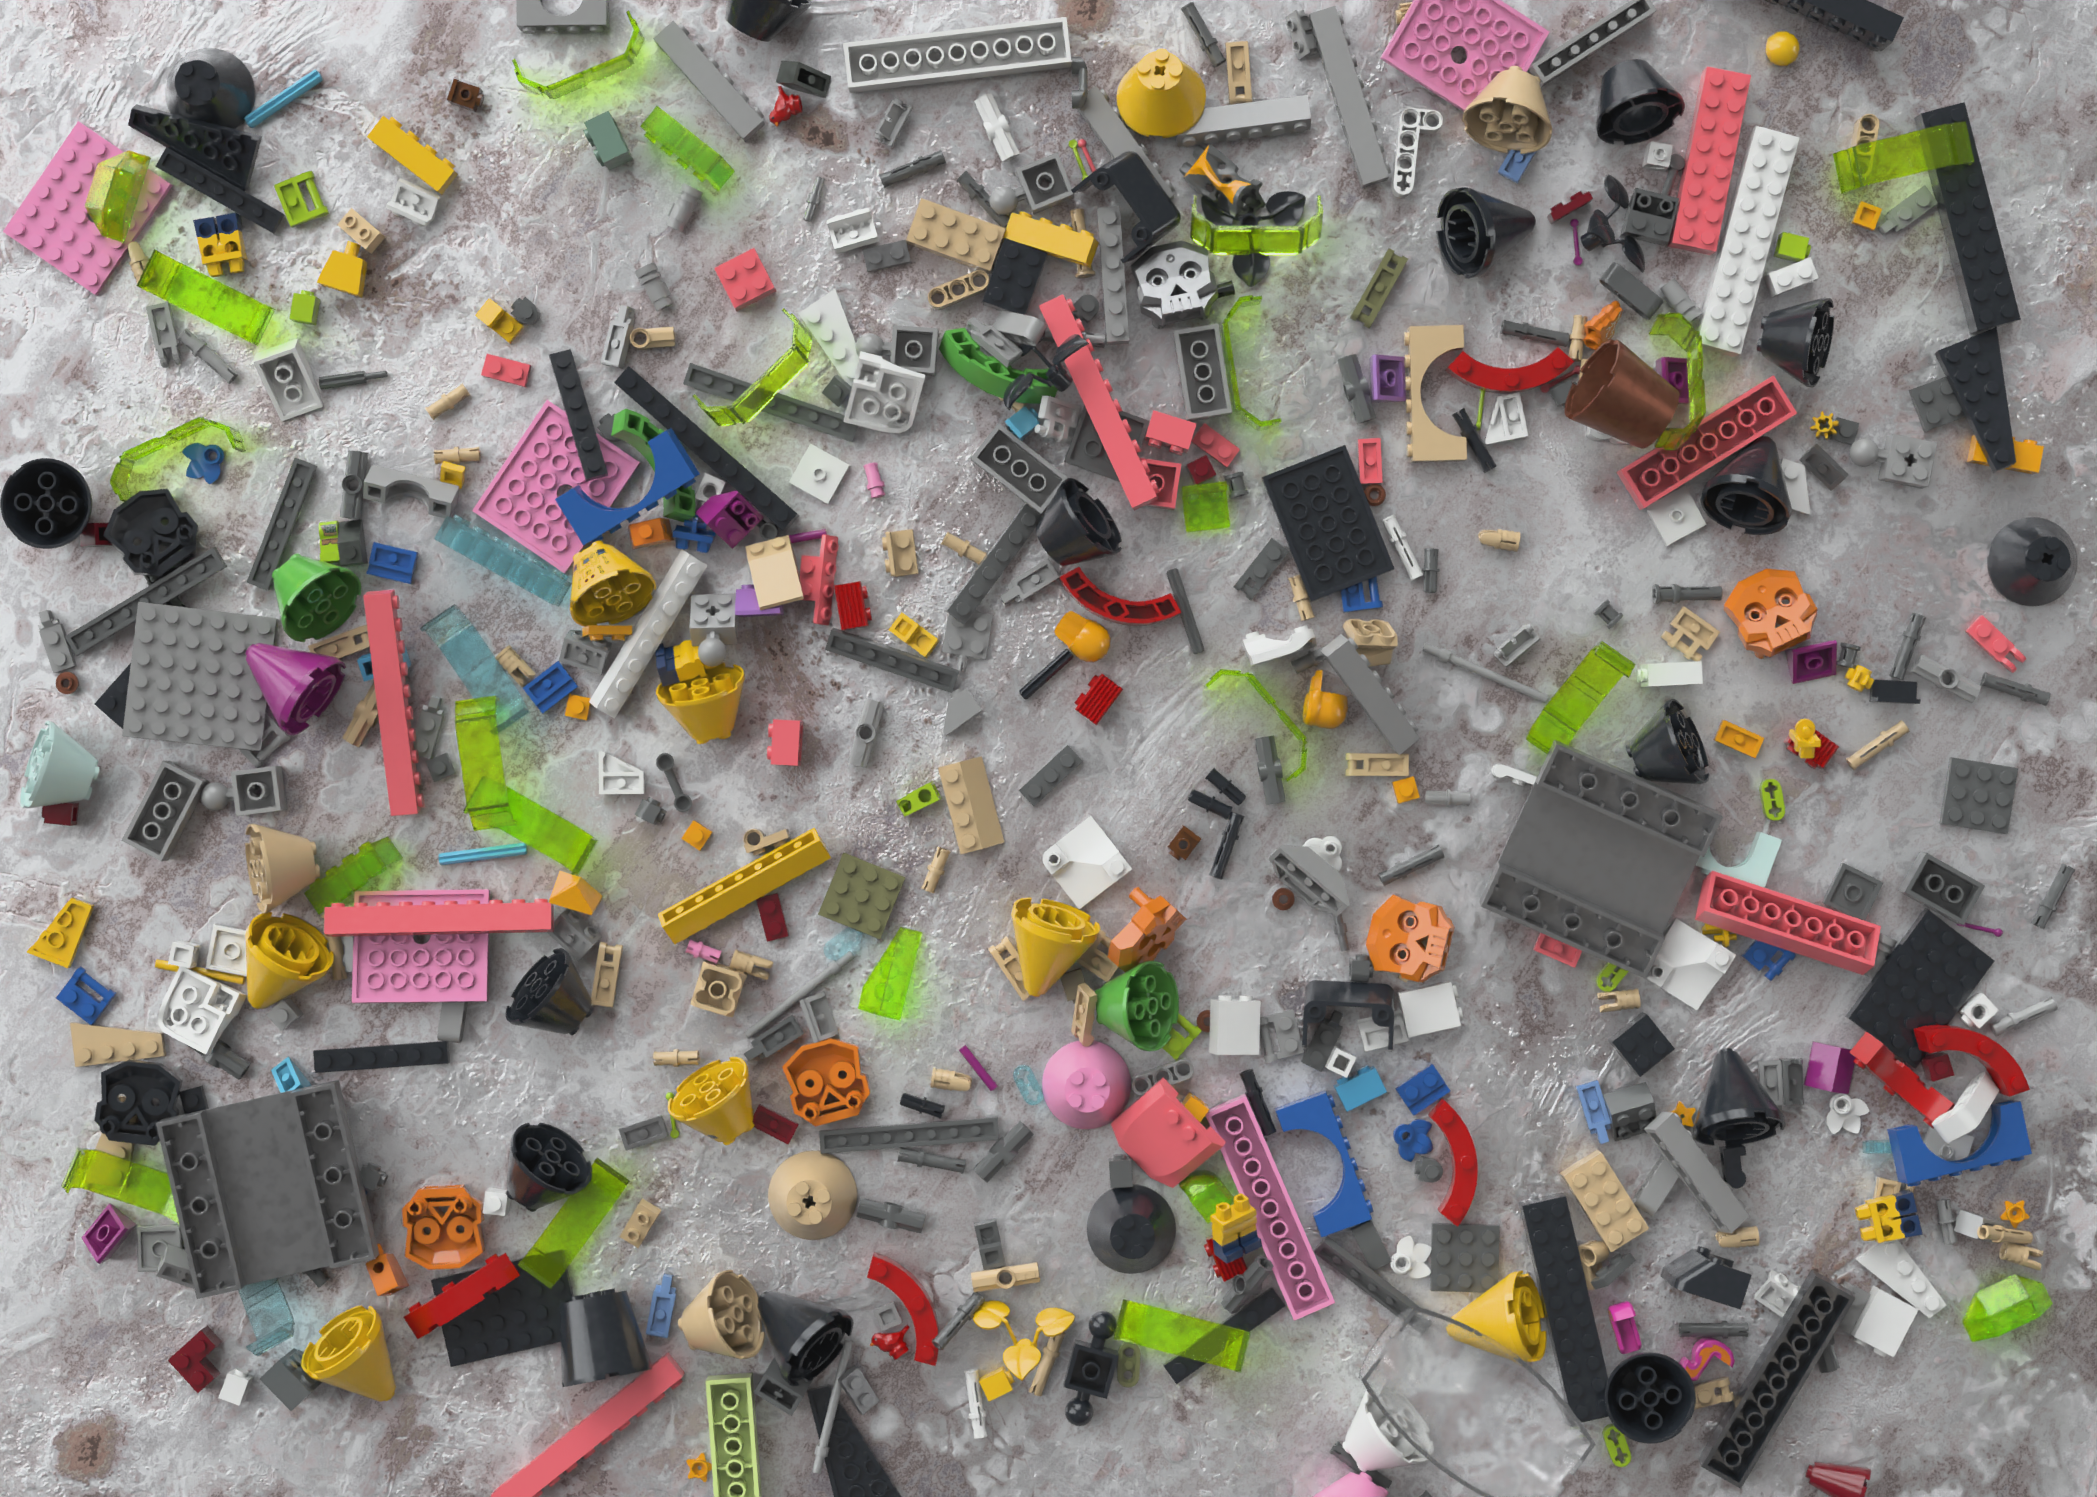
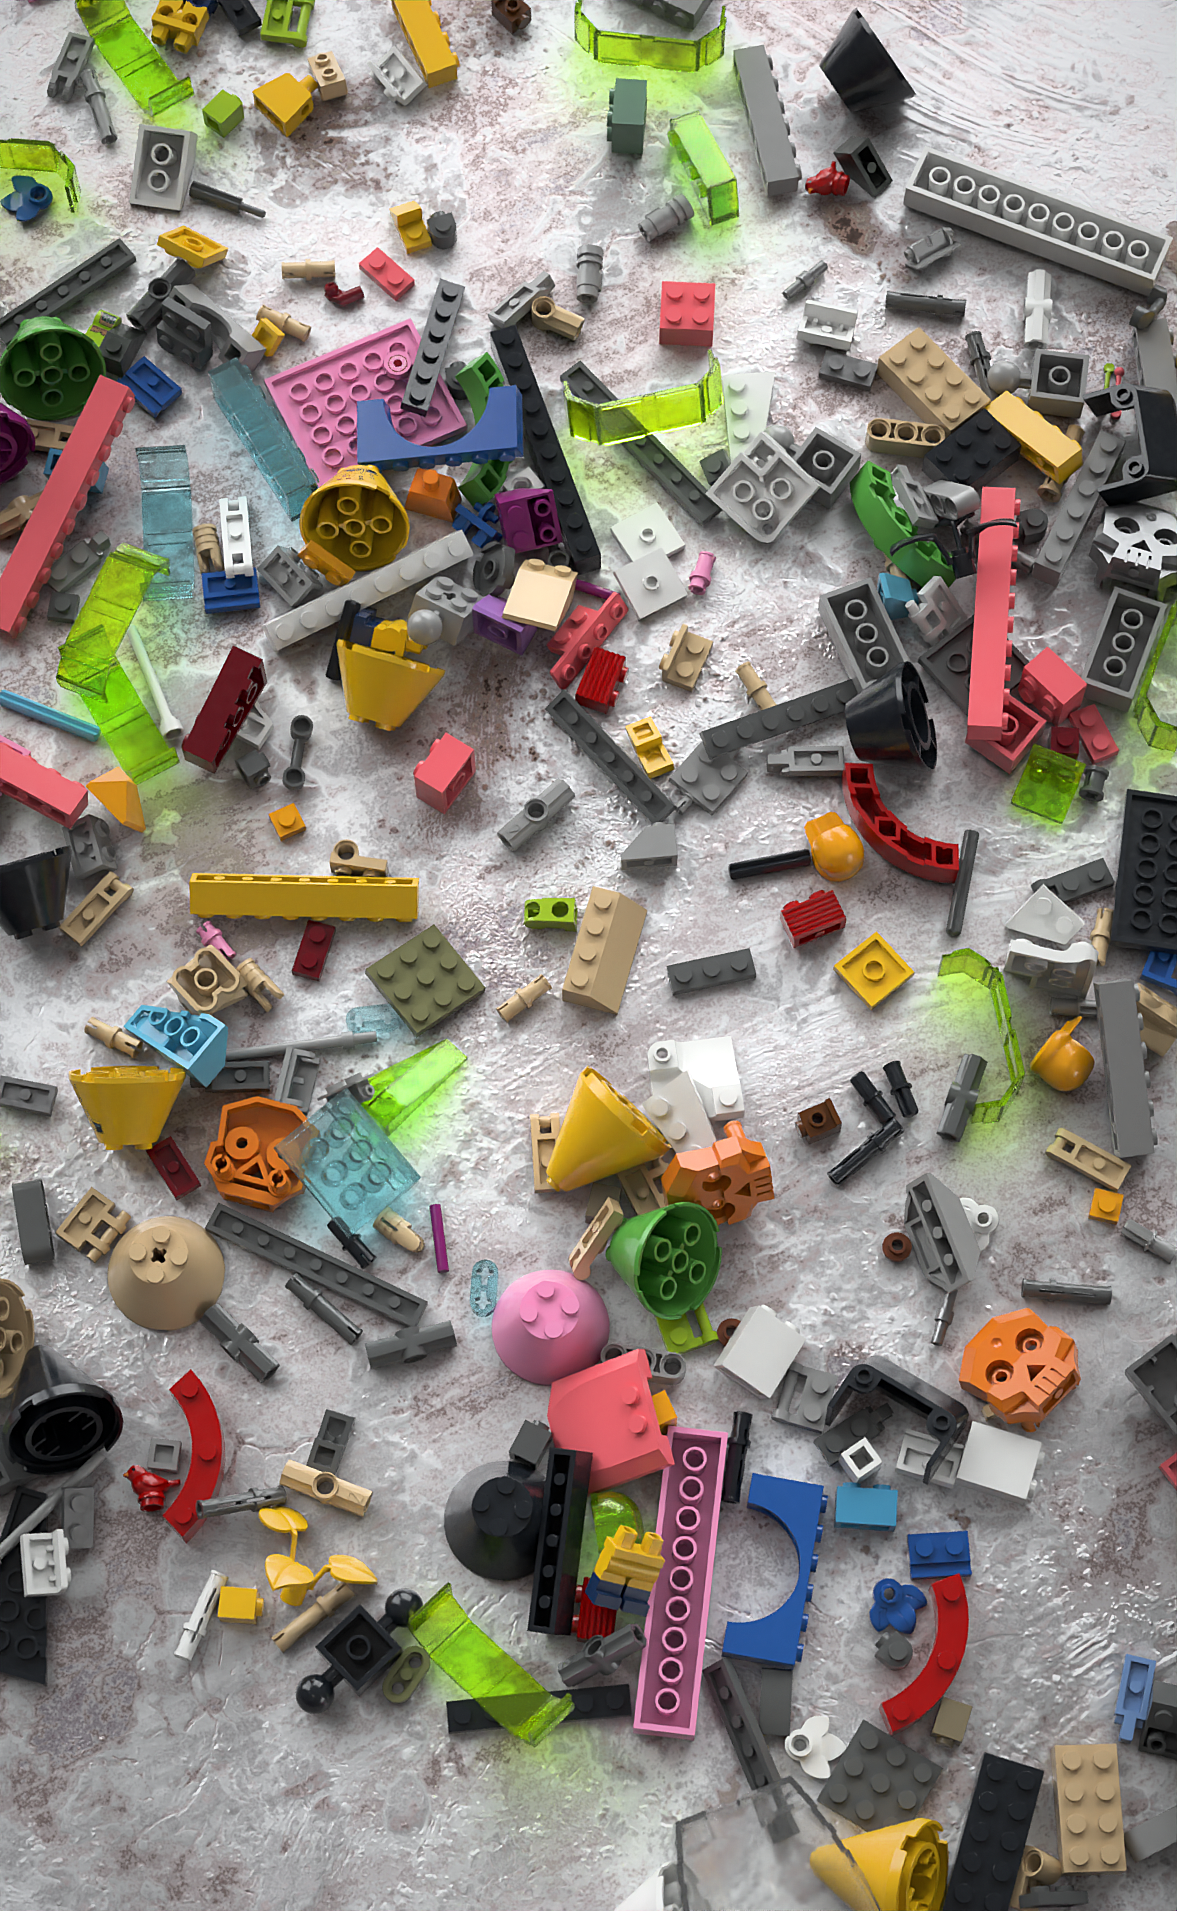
camera: 25 degrees right, 20 degrees down
light orange plate [565,694,591,720] -> none
lime hinge [666,1092,680,1139] -> none
dark grey plate [1349,954,1374,982] -> none
none -> dark grey beam [12,1179,55,1265]
none -> white bracket [20,1529,71,1597]
none -> tan plate [55,1187,131,1263]
none -> medium azure wedge [123,1005,228,1088]
none -> piece [126,624,184,741]
none -> yellow plate [156,225,228,268]
none -> dark grey plate [156,297,213,369]
none -> dark red wedge [181,646,267,774]
none -> white plate [219,496,254,579]
none -> clear light blue slope [274,1088,421,1238]
none -> light grey hinge [317,1073,375,1114]
none -> dark red arm [324,282,365,306]
none -> black axle [325,600,361,681]
none -> bright pink tile [384,351,411,379]
none -> dark grey plate [473,542,515,598]
none -> black brick [527,1447,593,1636]
none -> white plate [613,547,688,621]
none -> white wing [641,1069,717,1153]
none -> yellow plate [833,931,914,1010]
none -> dark tan brick [930,1697,972,1748]
none -> white wing [1005,884,1085,944]

